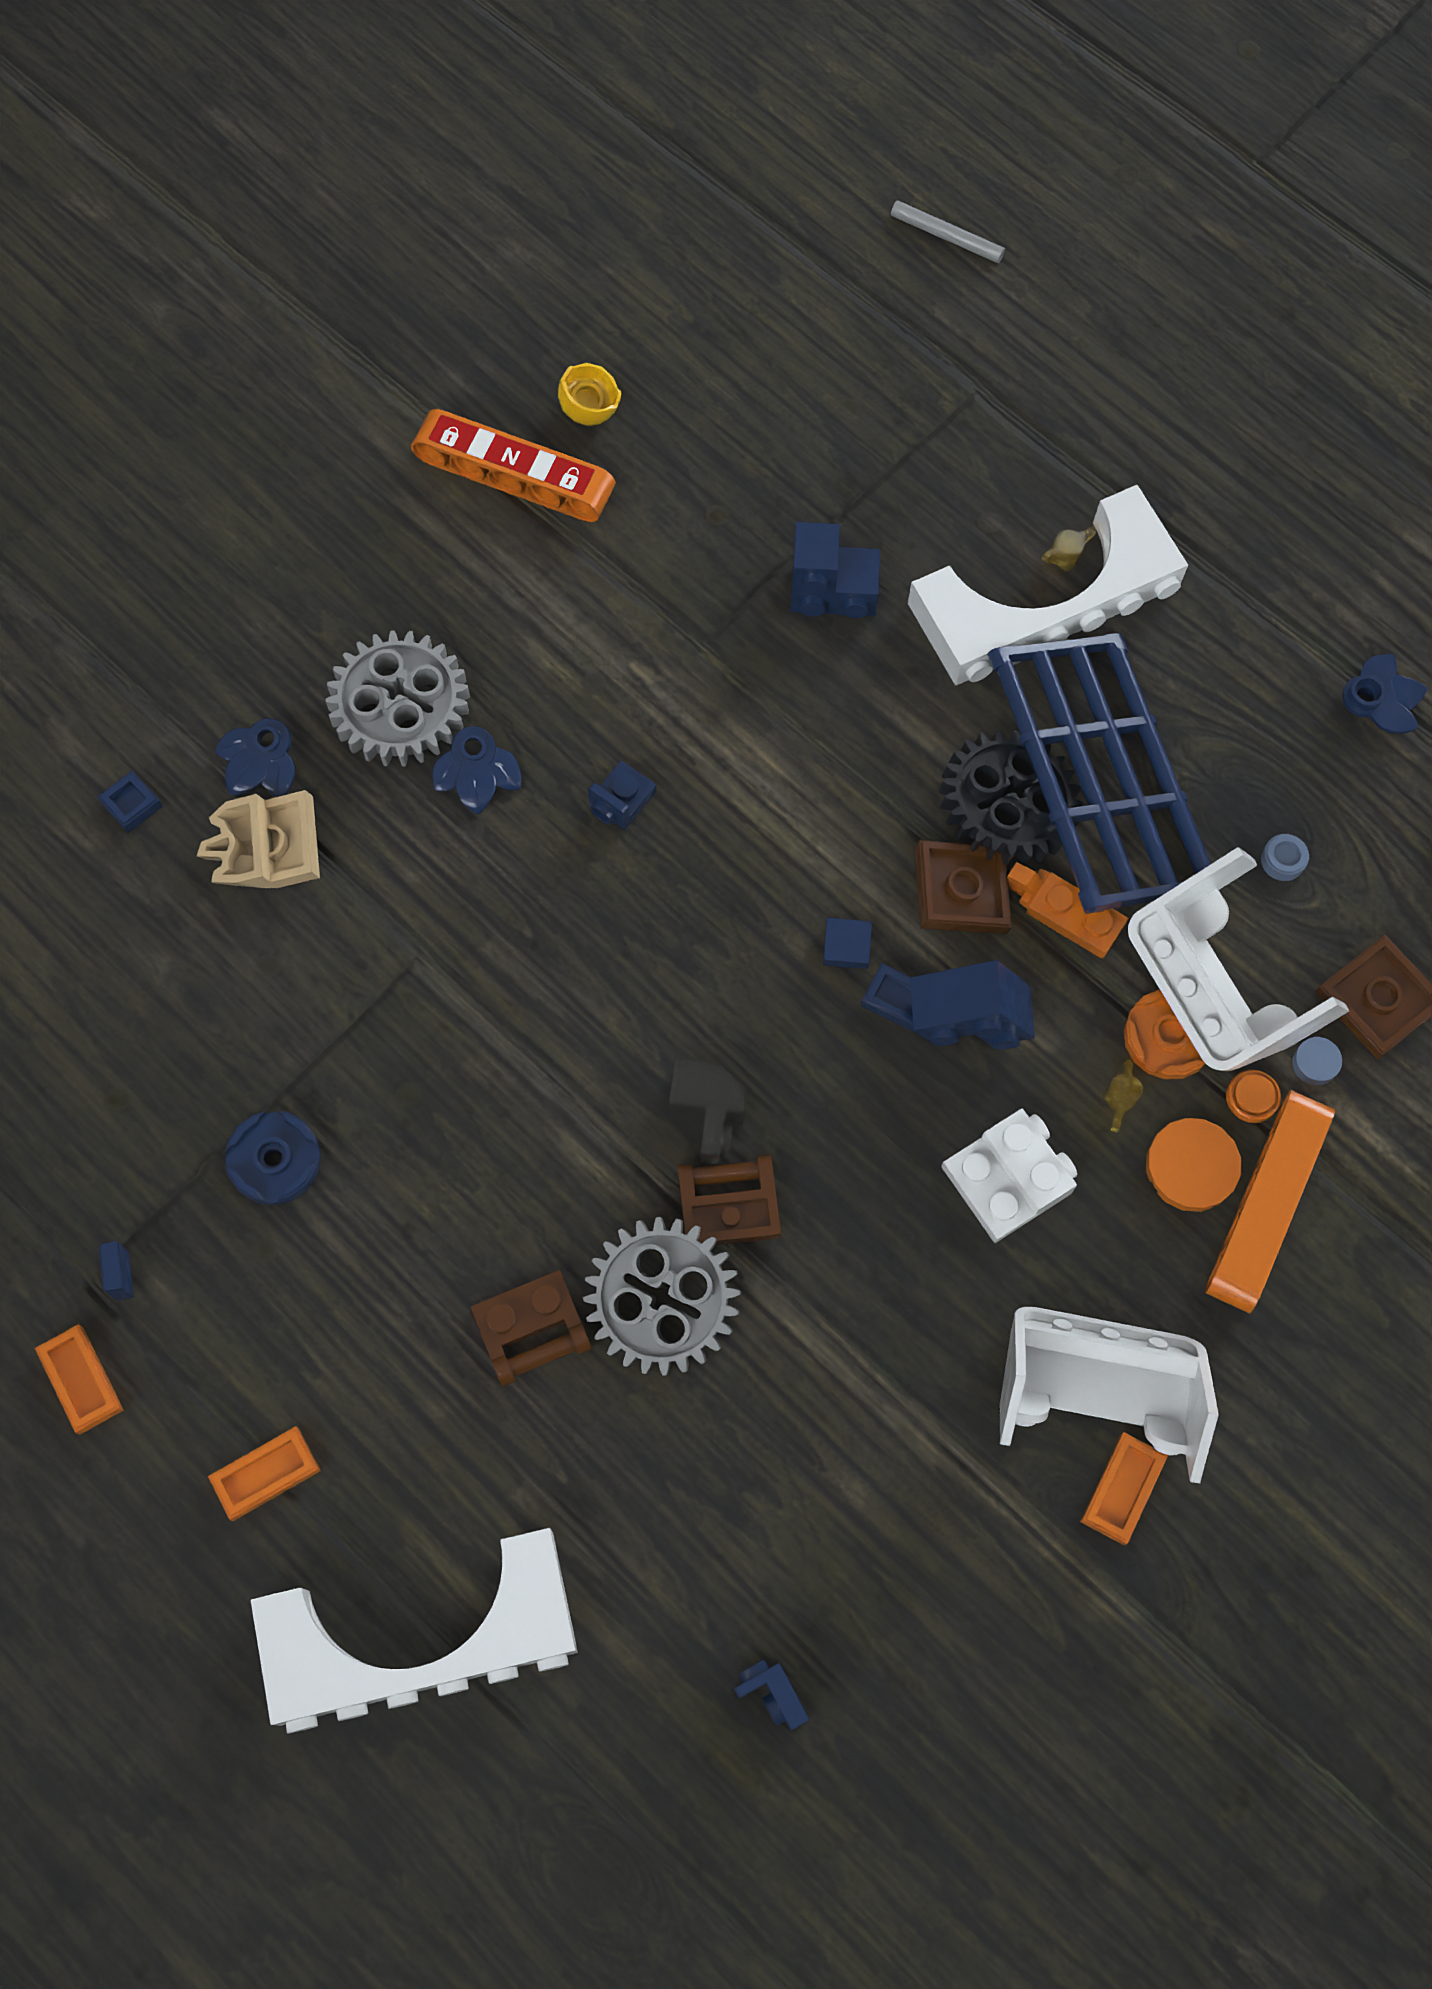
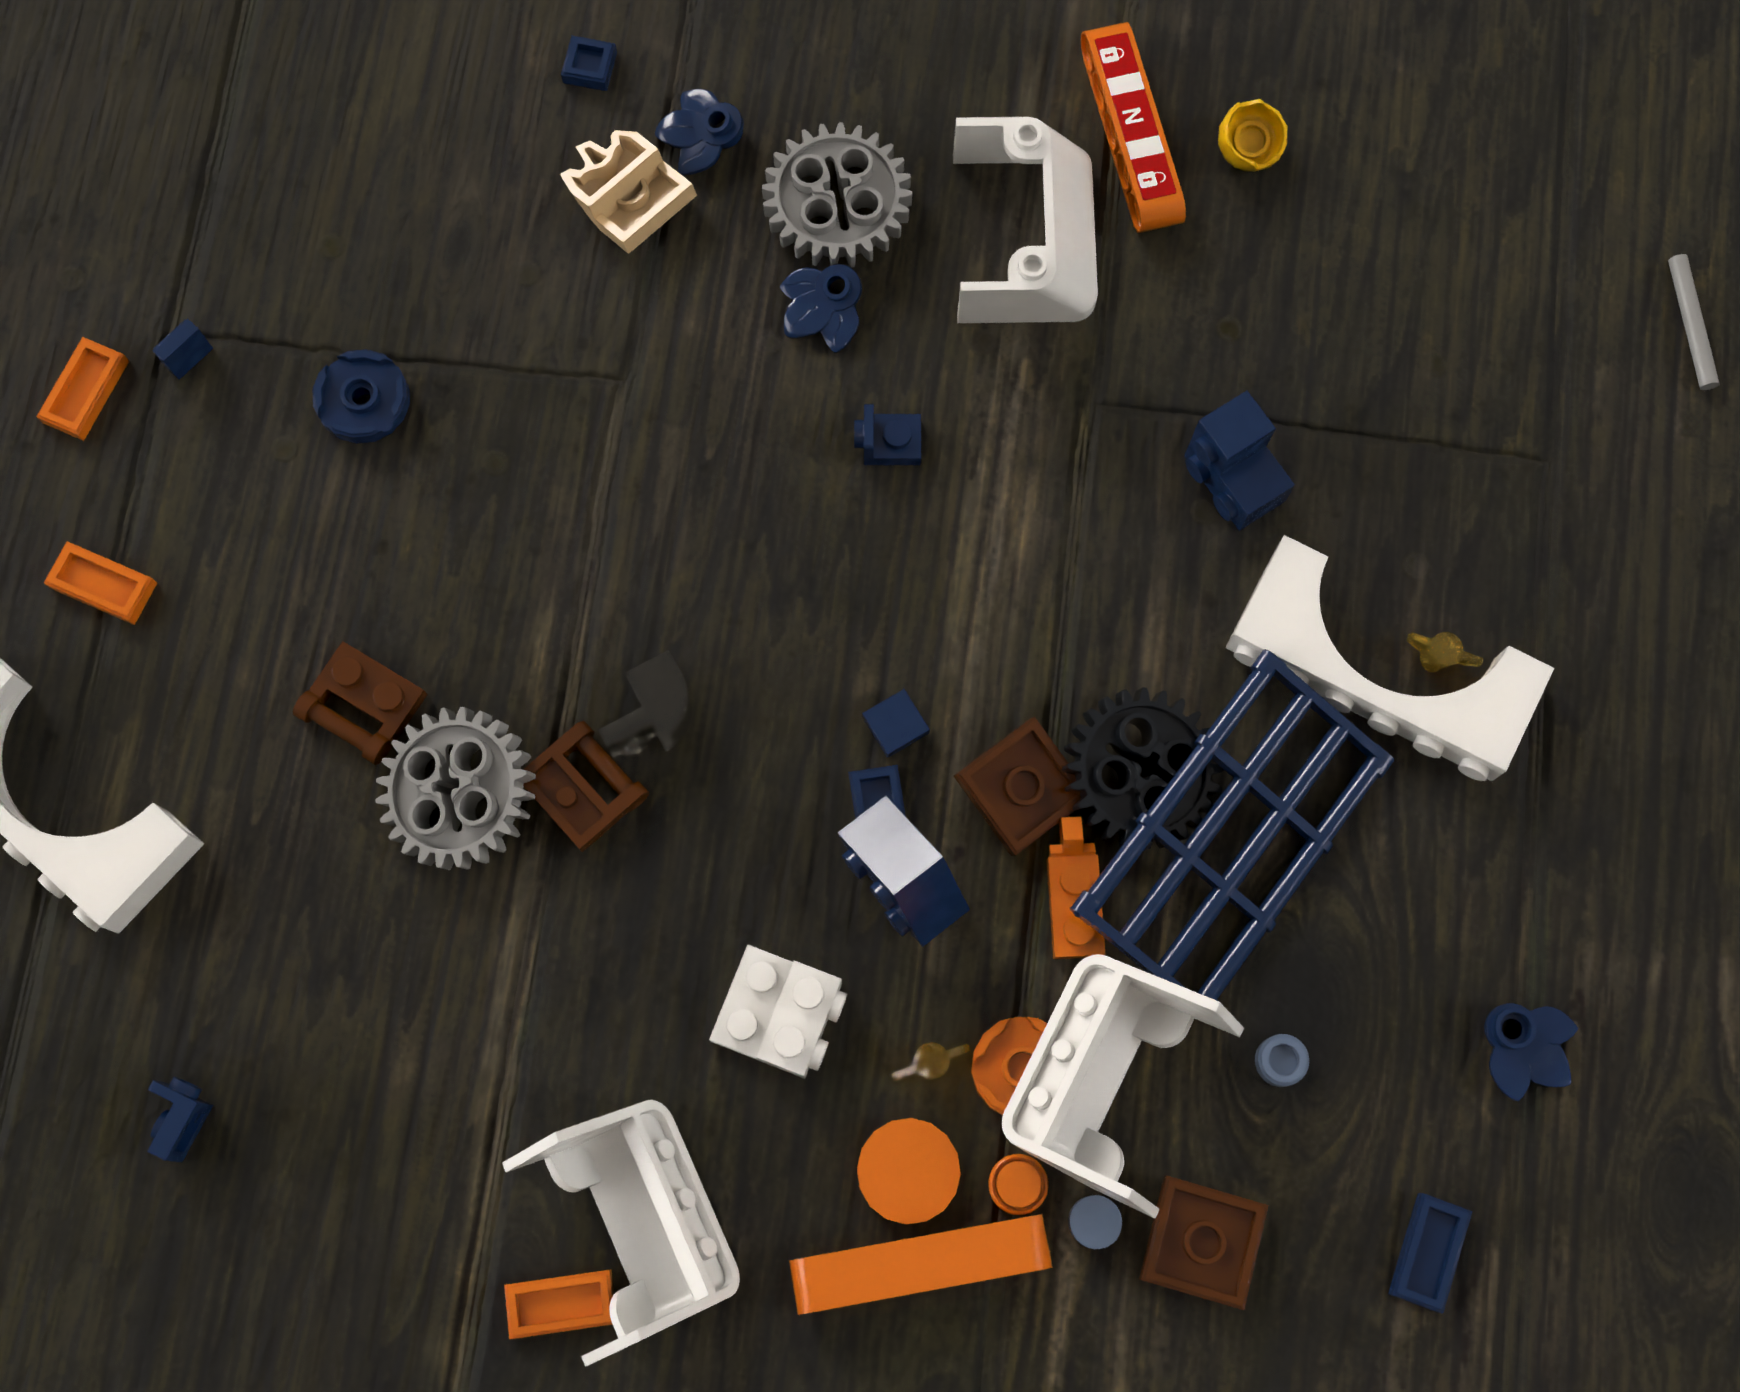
camera: 55 degrees right, 5 degrees up
none -> white windscreen [953,117,1098,323]

